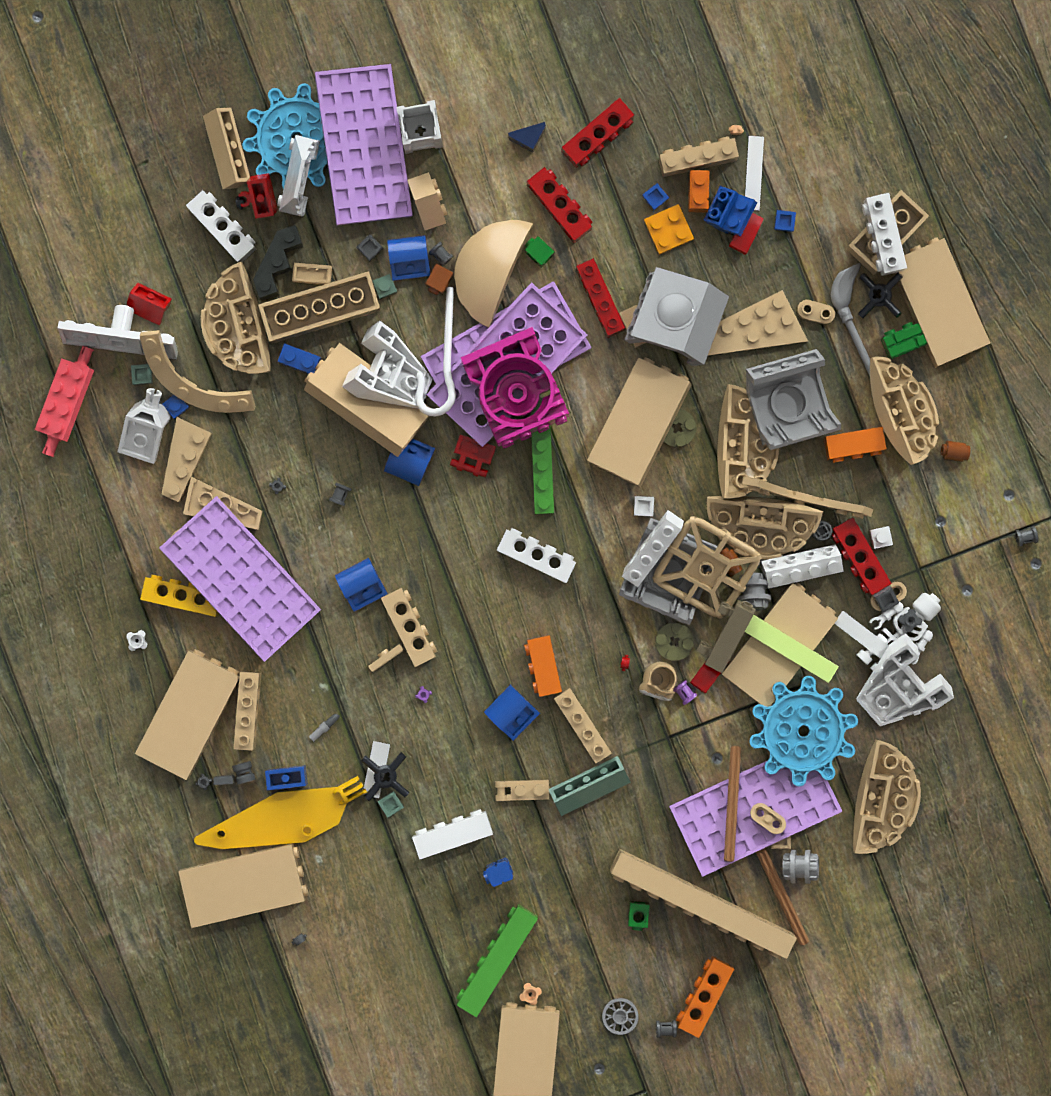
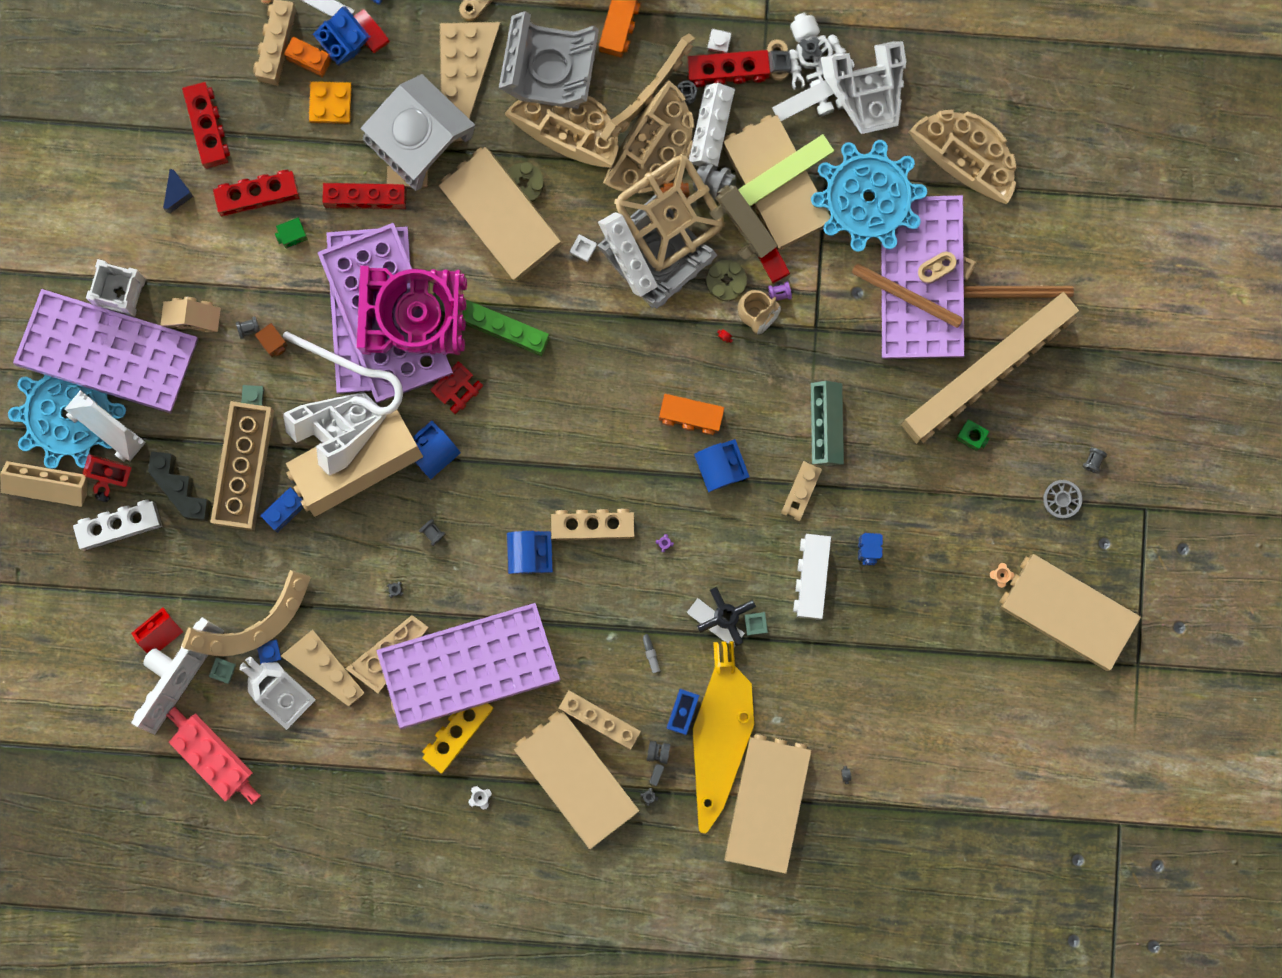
camera: 60 degrees left, 5 degrees down
tan brick [201,262,270,374] -> none
tan plate [292,263,332,285] -> none
dark grey tile [356,234,383,262] -> none
tan plate [368,644,404,672] -> none
blue brick [387,235,431,281] -> none
tan brick [454,220,533,328] -> none
bright green brick [456,904,538,1018] -> none
white brick [497,528,576,583] -> none
tan brick [554,688,612,764] -> none
blue plate [642,183,669,210] -> none
orange brick [676,956,734,1038] -> none
light grey piece [783,850,819,884] -> none

